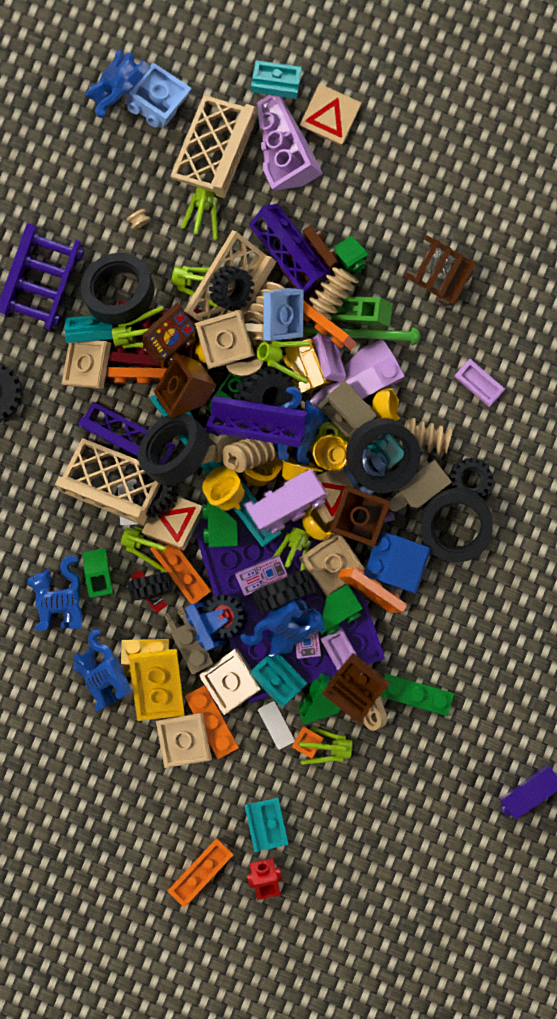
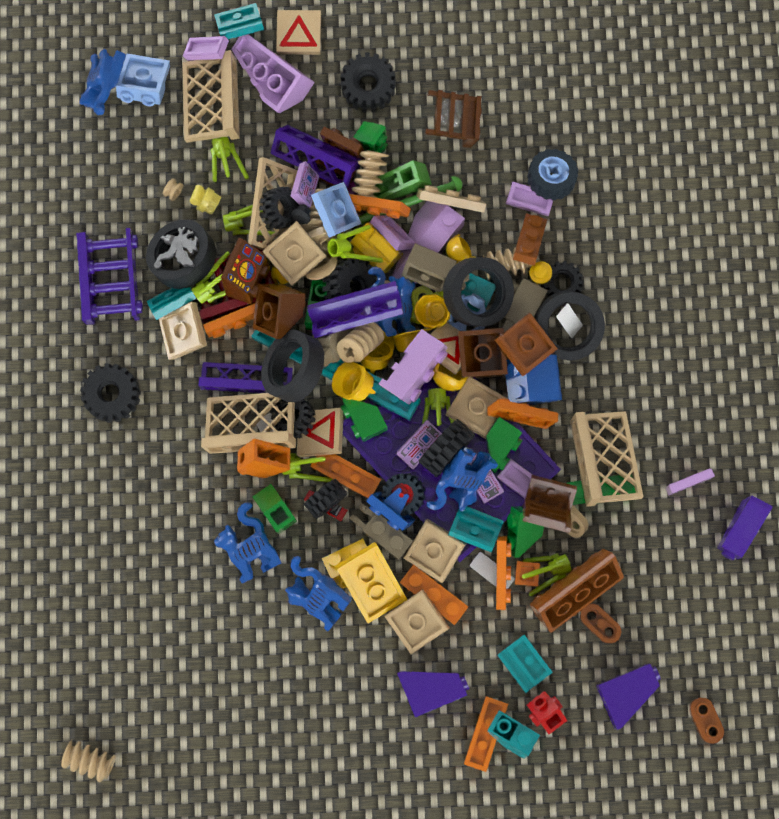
camera: 25 degrees left, 5 degrees down
none -> flat silver piece [154,227,198,269]
none -> lavender tile [183,36,229,61]
none -> light yellow piece [190,185,221,214]
none -> orange torso [237,439,290,478]
none -> lavender tile [290,161,319,208]
none -> black piece [291,204,311,224]
none -> black tyre [340,52,396,113]
none -> dark purple slope [397,671,469,717]
none -> tan plate [416,185,486,213]
none -> teal slope [487,710,540,759]
none -> dark orange plate [495,313,558,377]
none -> orange plate [496,536,511,610]
none -> dark orange plate [513,213,548,266]
none -> black wheel [527,149,578,200]
none -> yellow plate [529,261,552,284]
none -> dark orange slope [529,549,624,633]
none -> white sticker [556,303,583,338]
none -> tan fence [570,411,643,507]
none -> dark orange plate [580,604,621,644]
none -> dark purple slope [596,664,661,730]
none -> lavender tile [665,468,714,496]
none -> dark orange plate [689,697,724,744]

